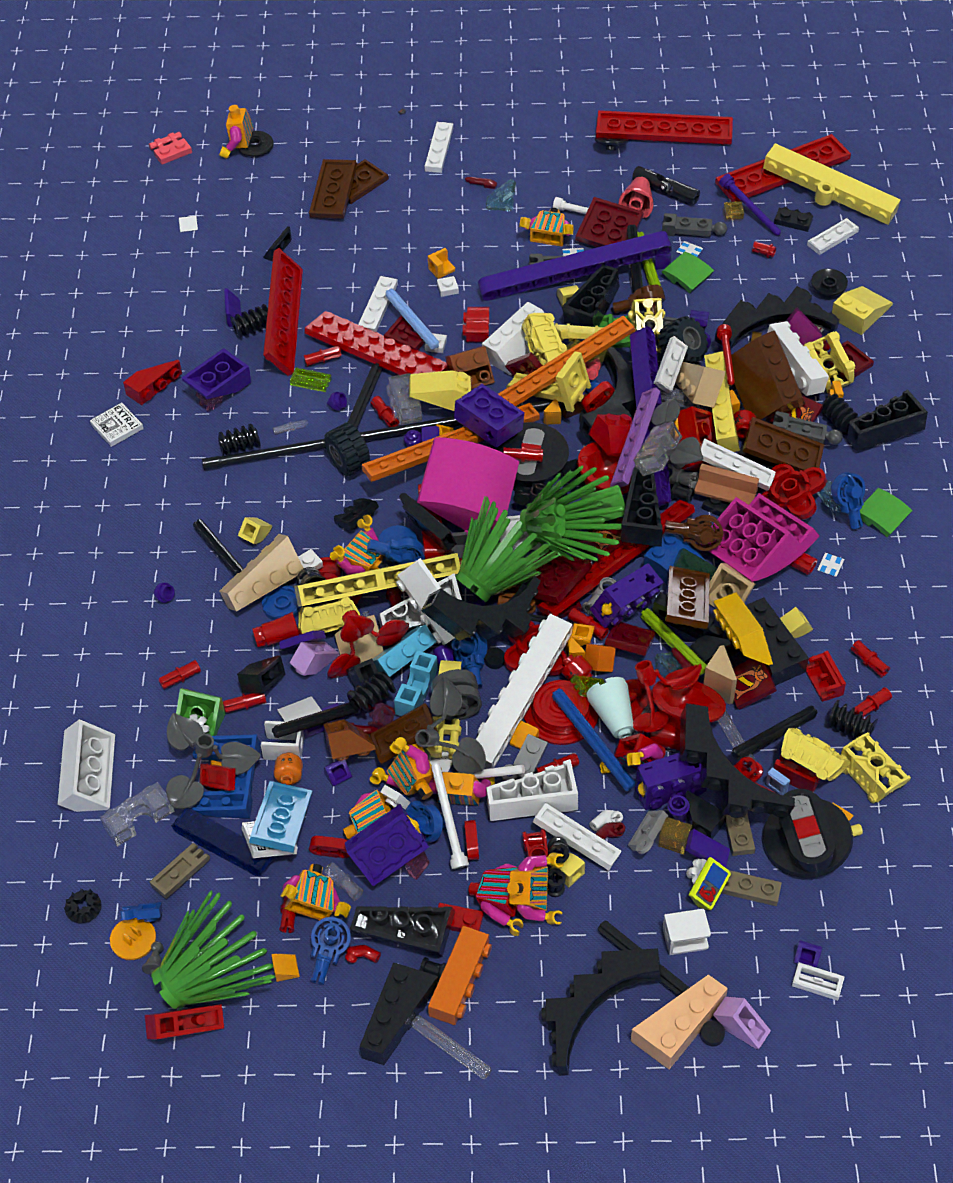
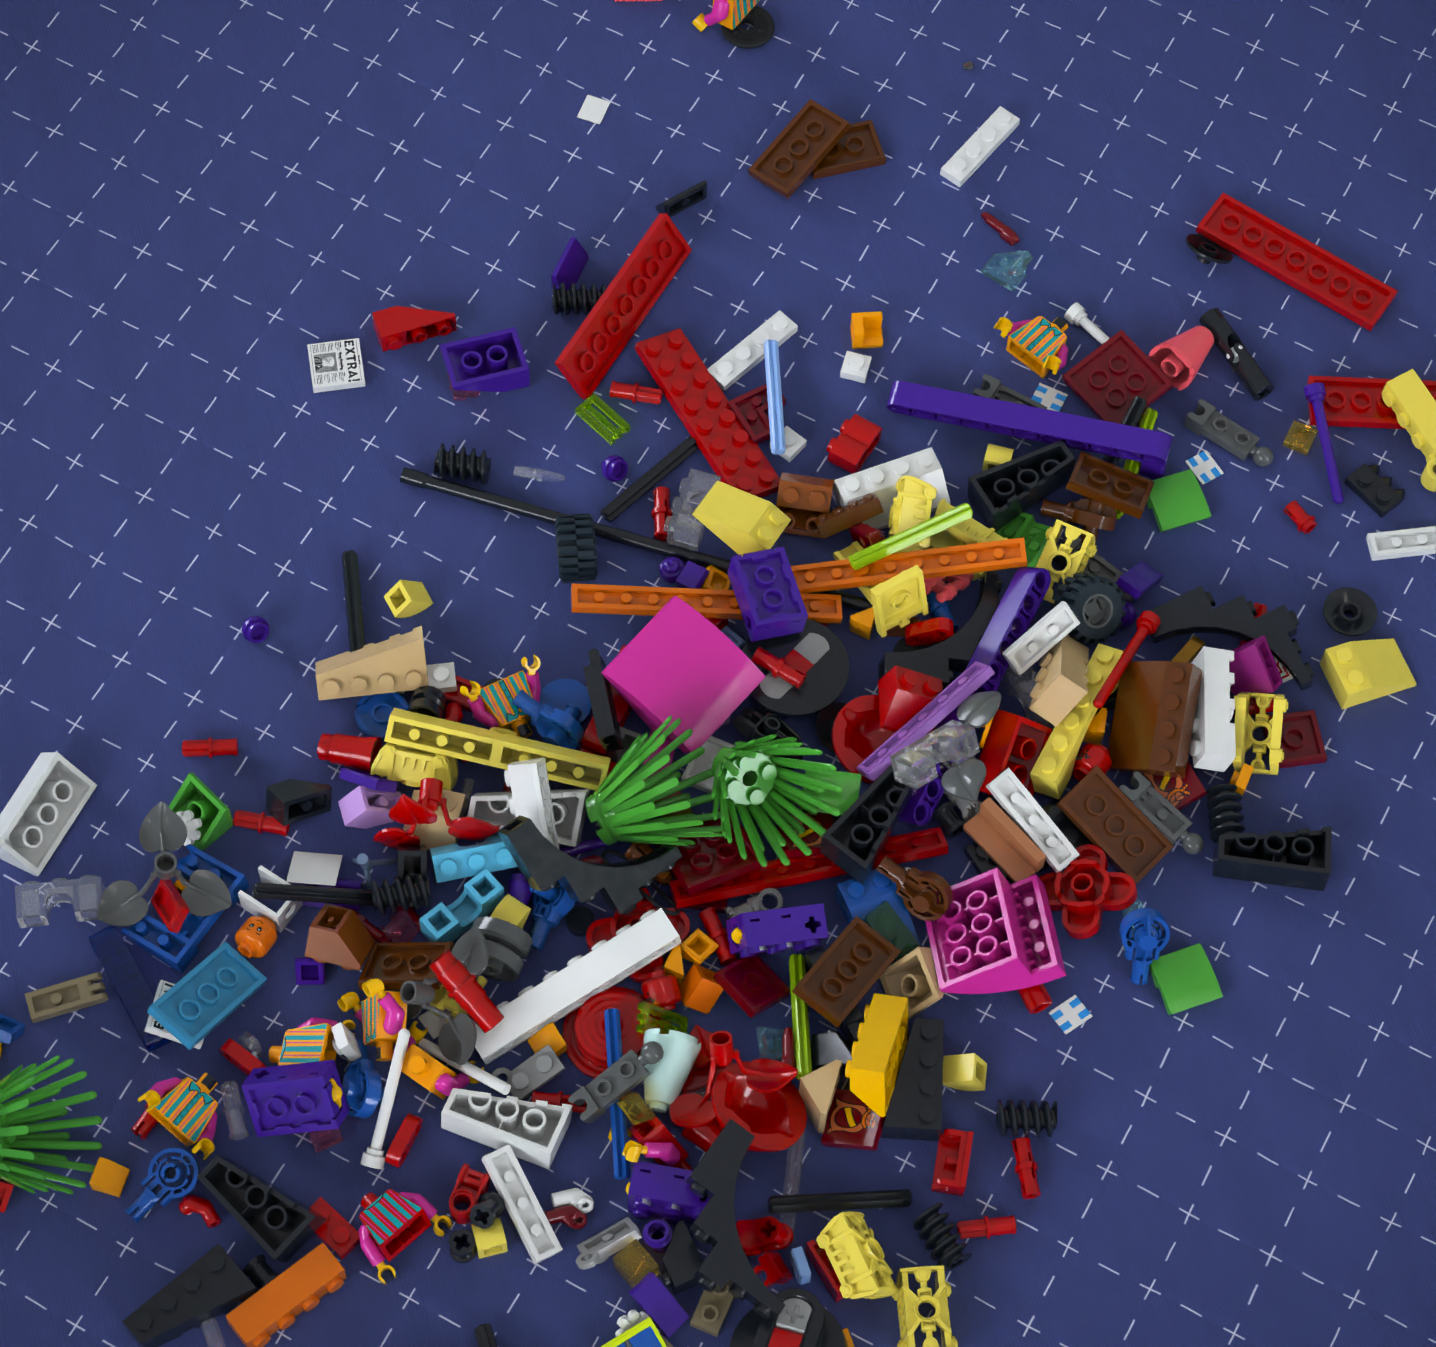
camera: 25 degrees right, 10 degrees up
black plate [334,498,379,530] -> none
torso [507,853,564,925] -> none
none -> clear tile [238,1031,263,1058]
none -> sand blue plant [352,853,397,890]
none -> red piece [429,950,504,1033]
none -> dark grey plate [568,1041,664,1124]
none -> clear yellow slope [617,1091,655,1125]
none -> reddish brown piece [814,493,884,539]
none -> lime axle [849,503,973,570]
none -> black piece [996,1099,1058,1137]
none -> reddish brown tile [1066,452,1155,519]

